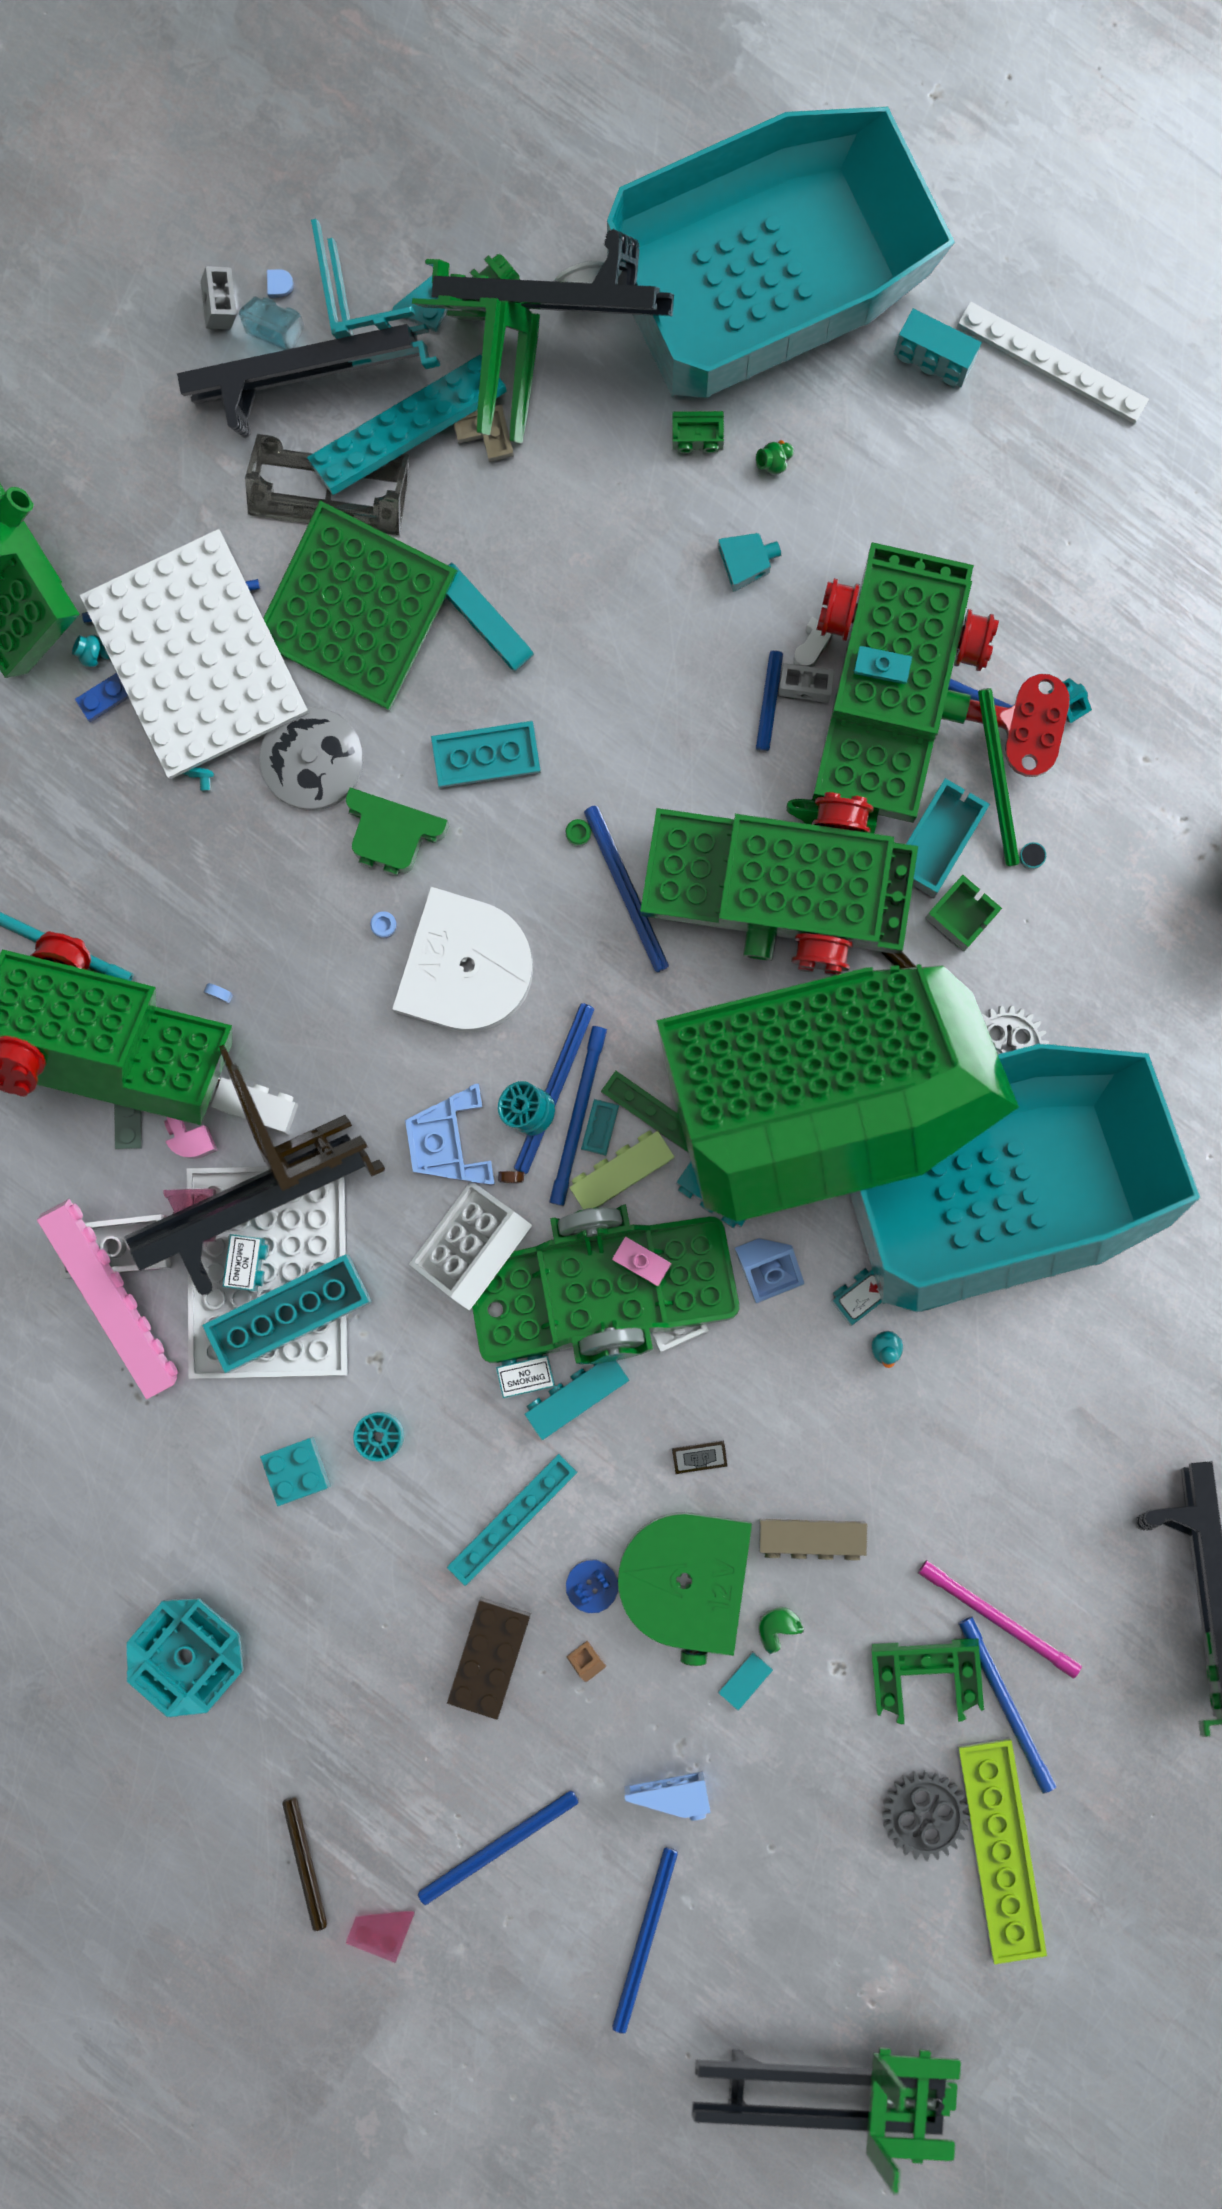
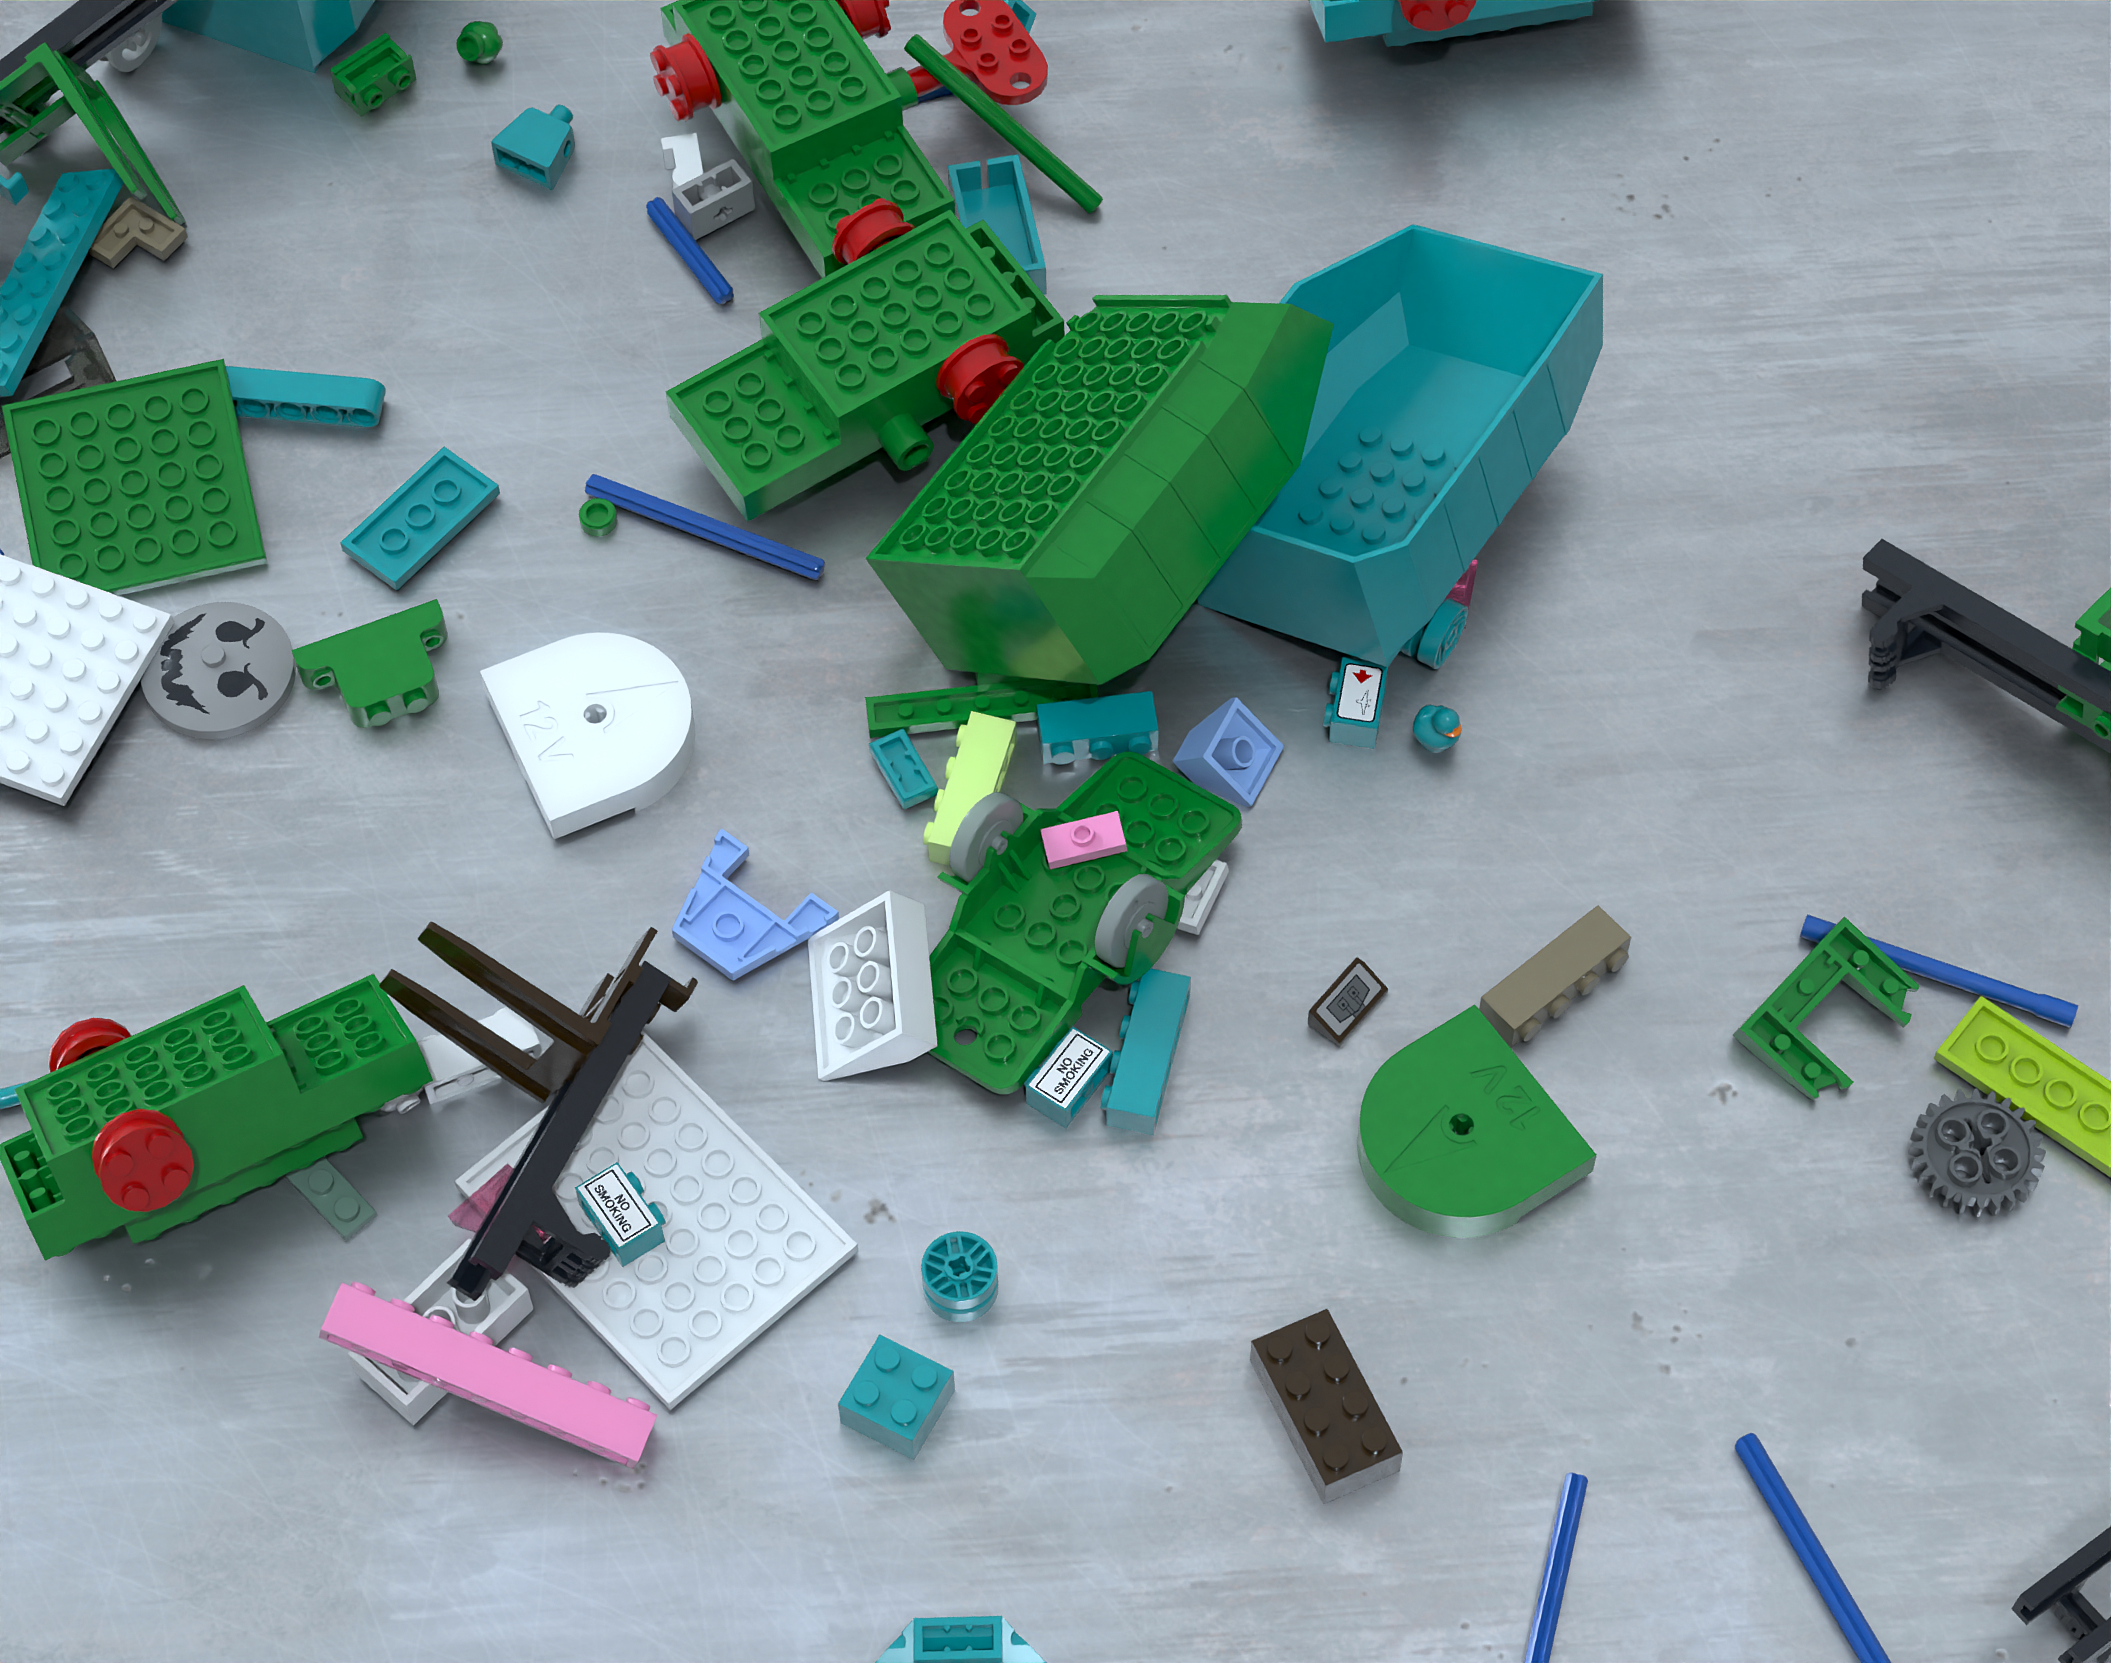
camera: 45 degrees left, 25 degrees down
bright pink brick [164,1117,218,1159] -> none
teal bar [182,767,214,790] -> none
teal brick [202,1254,372,1373] -> none
light blue tile [204,983,233,1003] -> none
light blue tile [370,911,397,938] -> none
teal plate [446,1454,577,1586] -> none
teal wheel [498,1081,555,1135] -> none
reddish brown tile [498,1171,524,1183] -> none
blue axle [514,1003,594,1174] -> none
blue piece [549,1026,607,1206] -> none
blue plate [566,1559,618,1613] -> none
medium nougat slope [567,1641,606,1682] -> none
light blue slope [625,1771,711,1821] -> none
green tile [680,1649,707,1666] -> none
teal tile [718,1652,773,1711] -> none
green helmet [758,1607,804,1654] -> none
teal plate [854,646,912,684] -> none
dark pink piece [918,1560,1082,1679] -> none
green piece [925,874,1002,952] -> none
black tile [1019,842,1046,869] -> none

